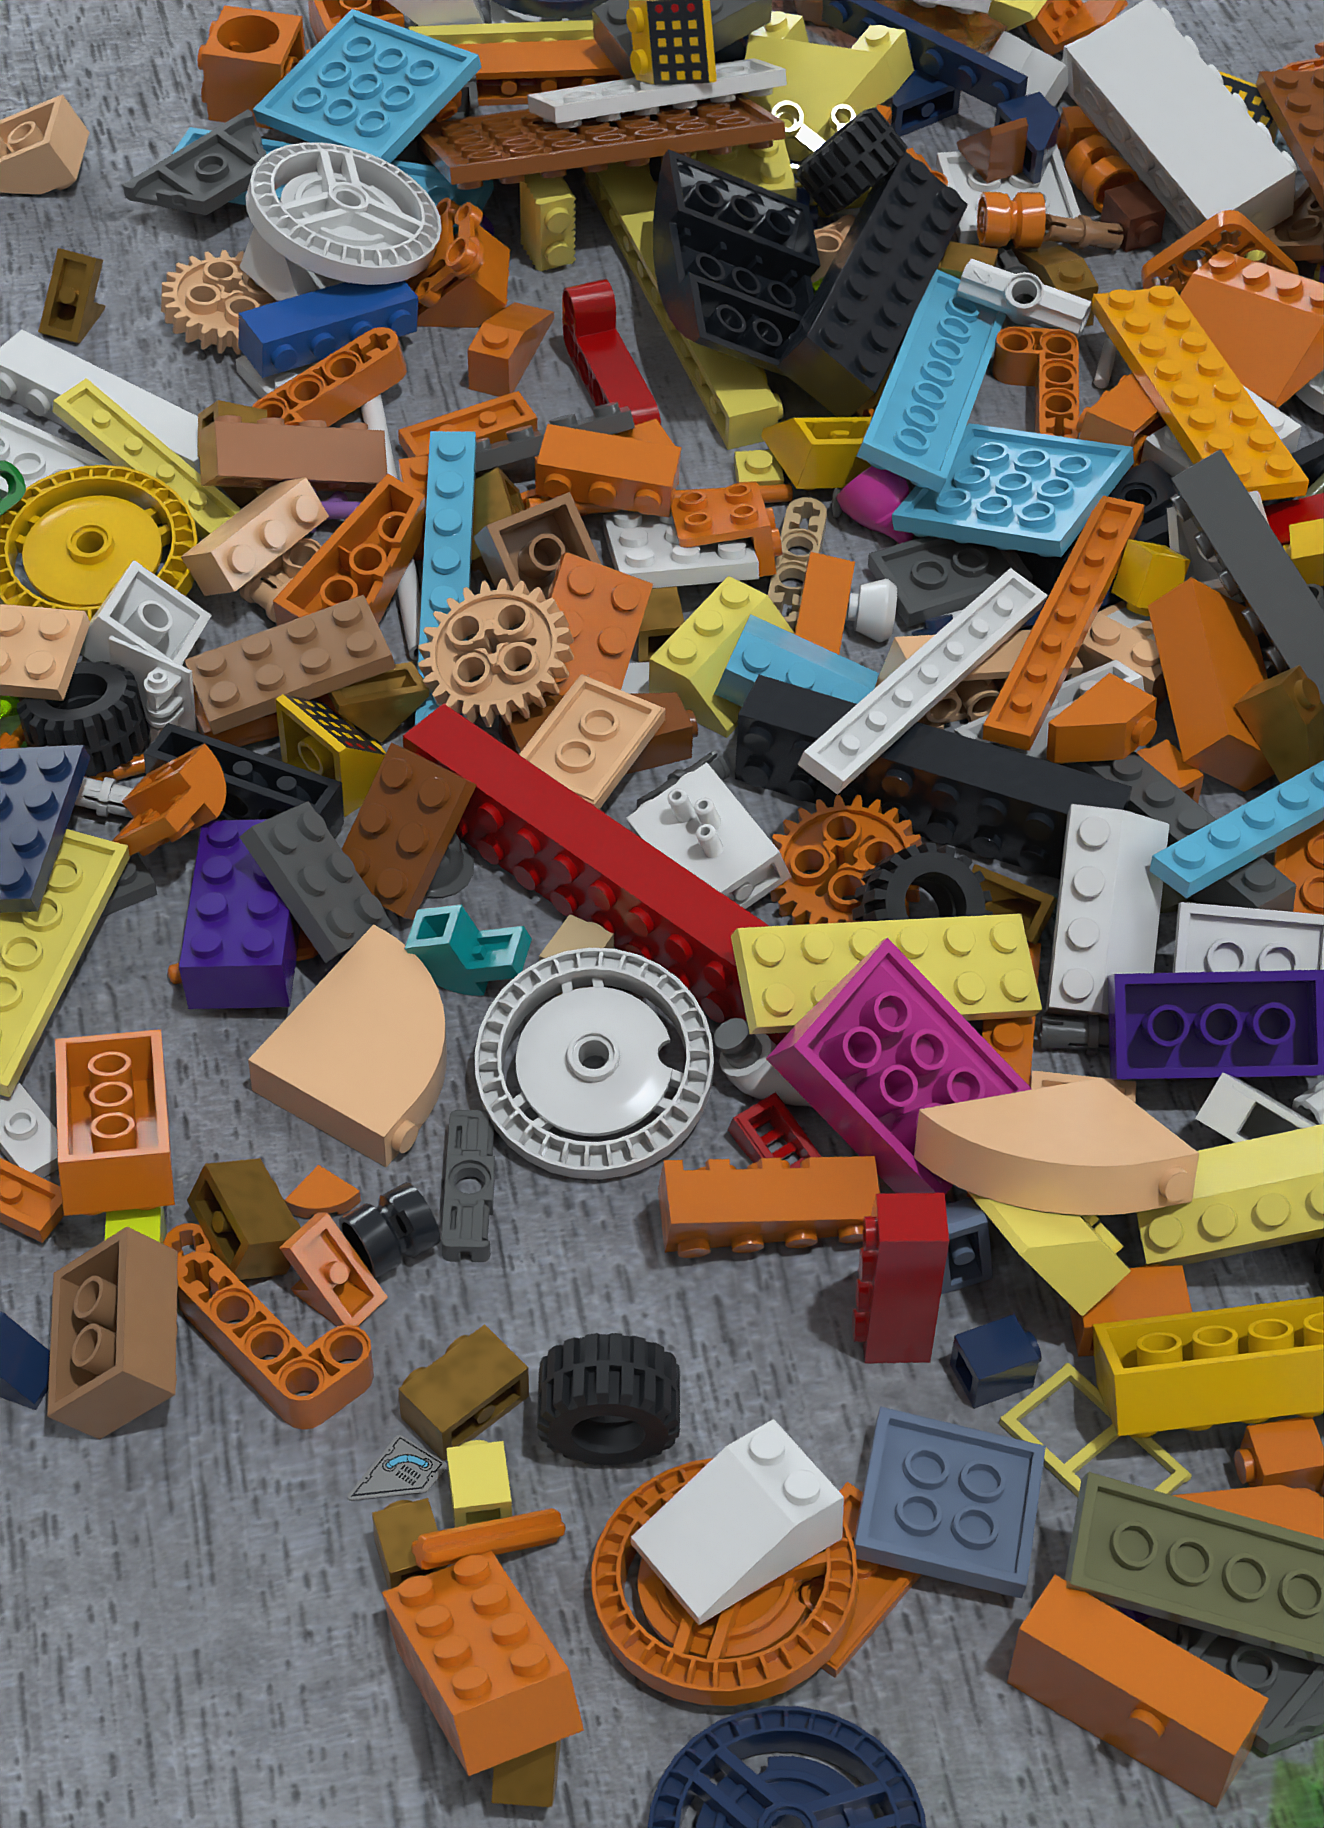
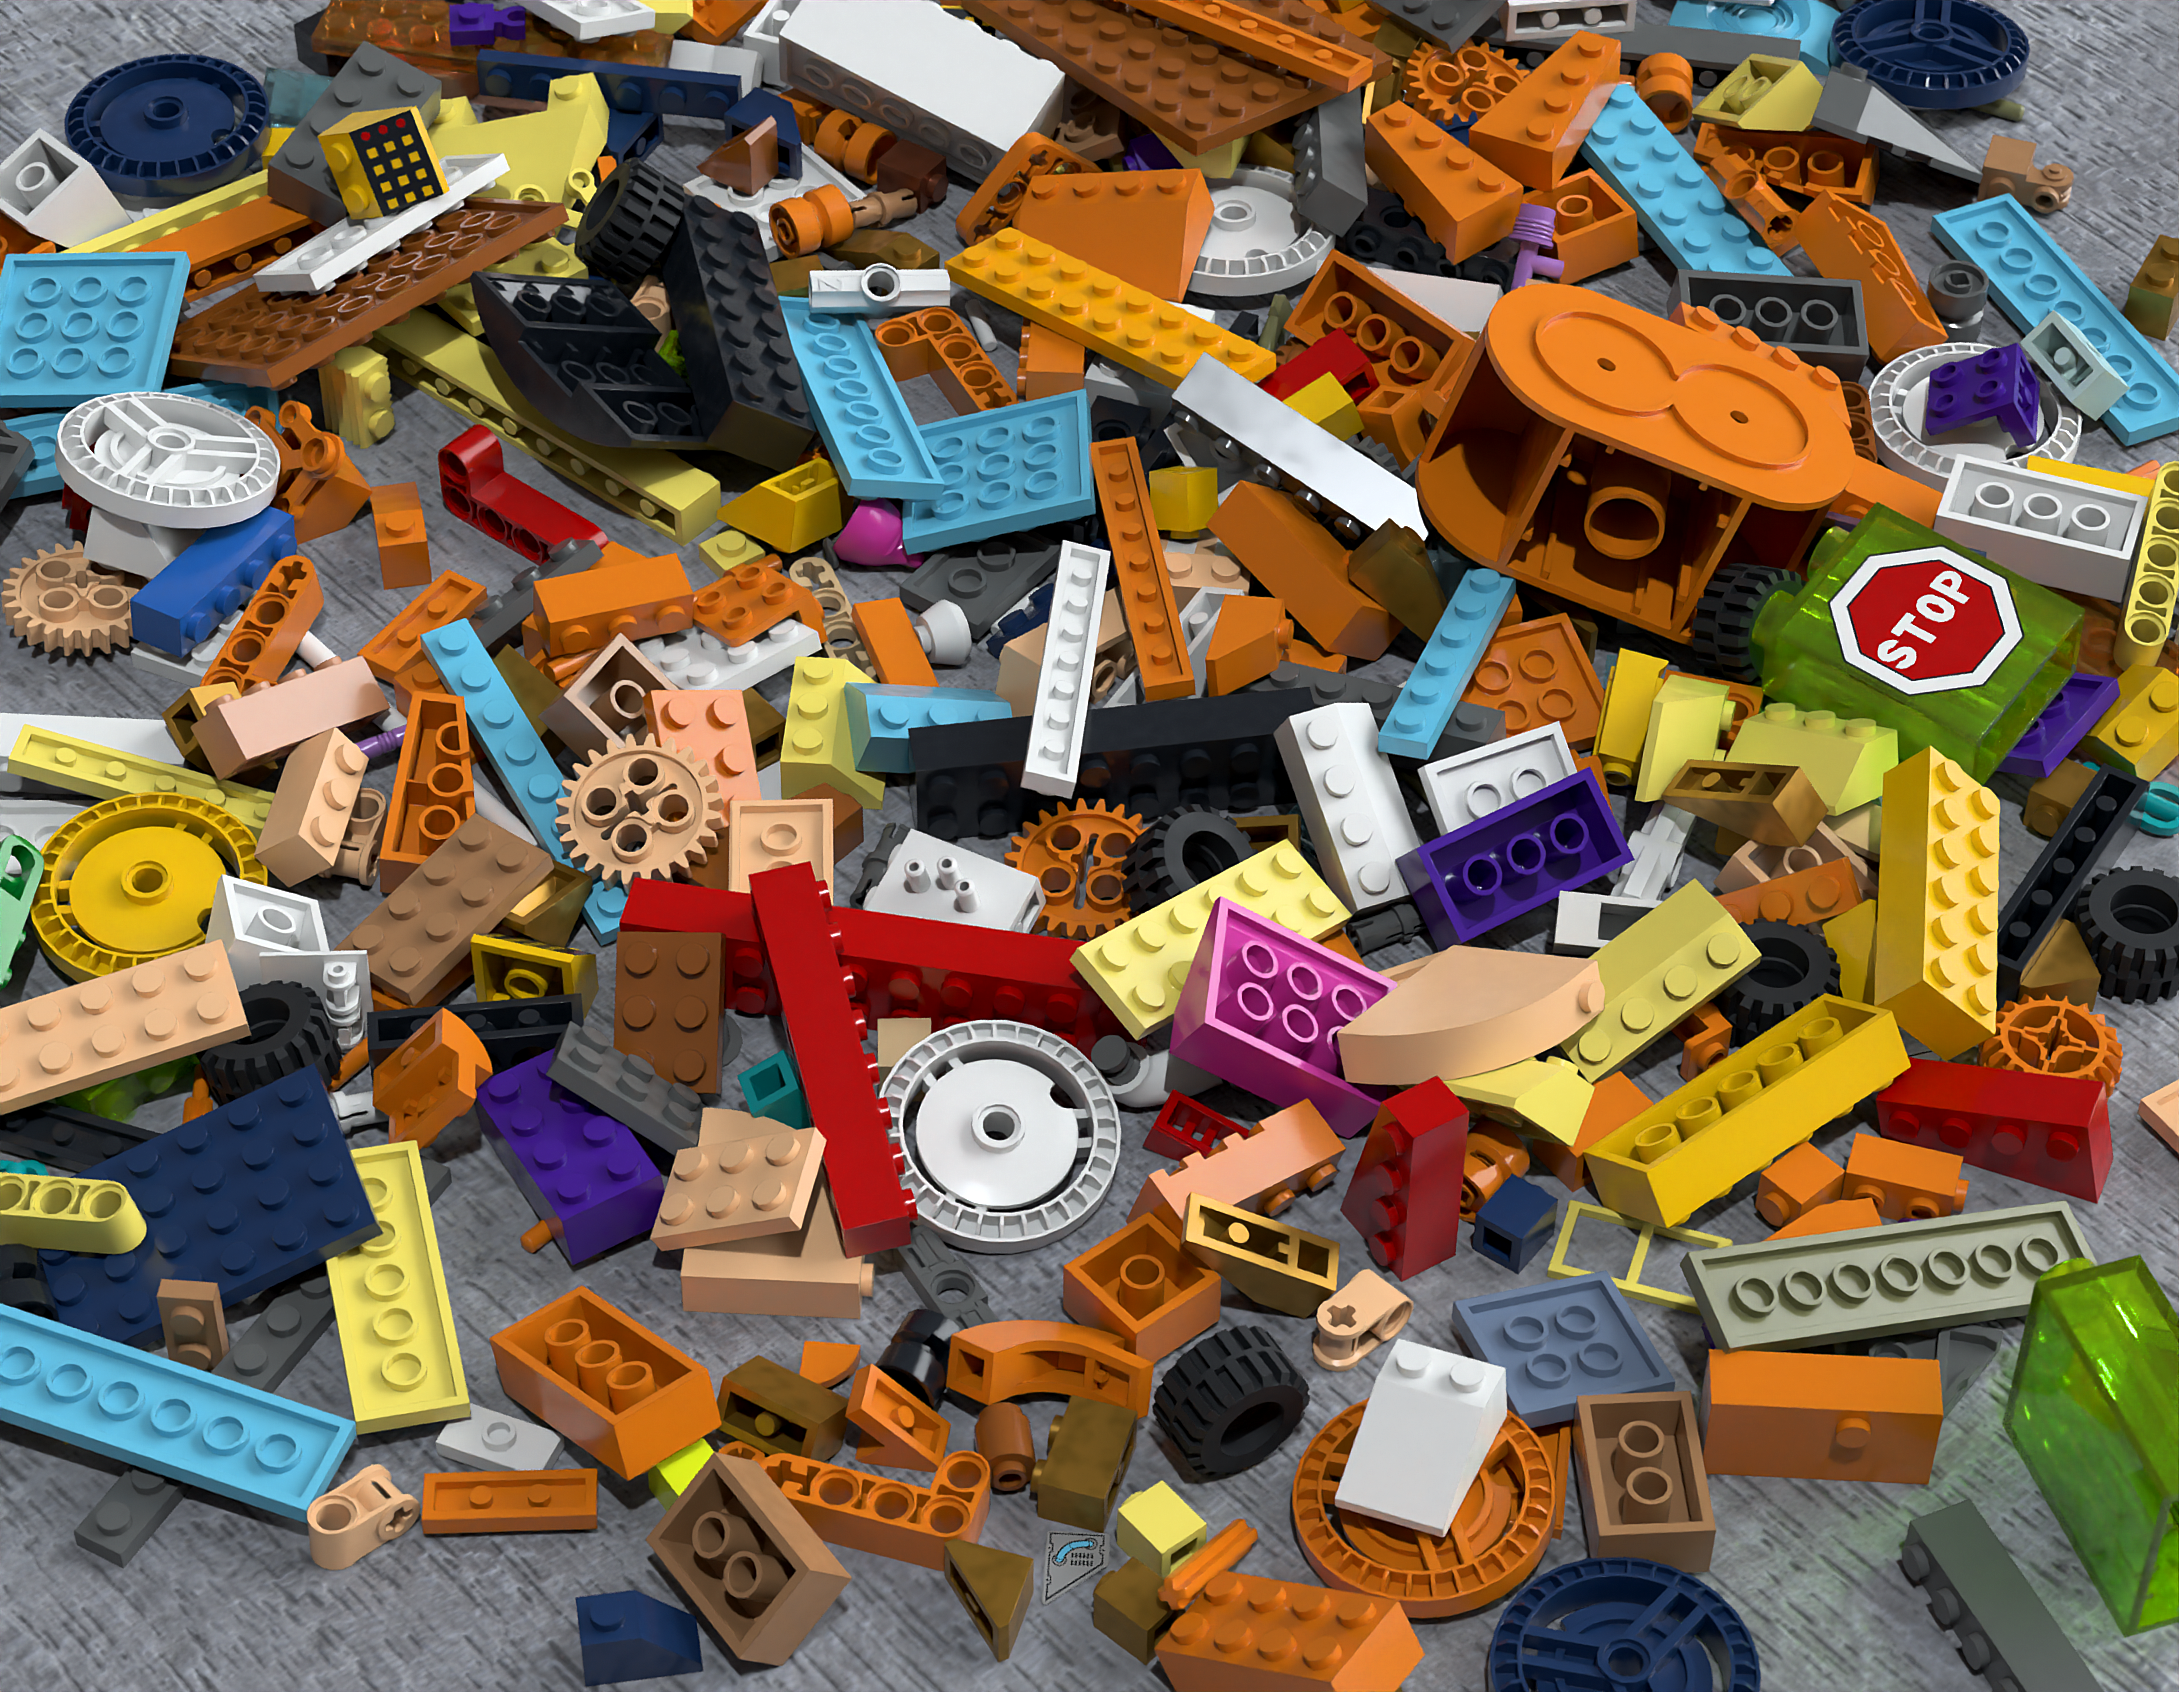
camera: 30 degrees left, 5 degrees down
none -> light nougat plate [650,1127,826,1251]
none -> red brick [748,861,918,1259]
none -> pearl gold slope [944,1539,1034,1663]
none -> orange arch [946,1320,1154,1419]
none -> dark orange brick [974,1402,1036,1491]
none -> orange brick [1063,1211,1222,1363]
none -> pearl gold slope [1181,1192,1340,1319]
none -> light nougat piece [1312,1269,1414,1372]
none -> orange wheel [1459,1120,1530,1223]
none -> medium nougat brick [1571,1391,1716,1573]
none -> orange bracket [1671,1002,1732,1082]

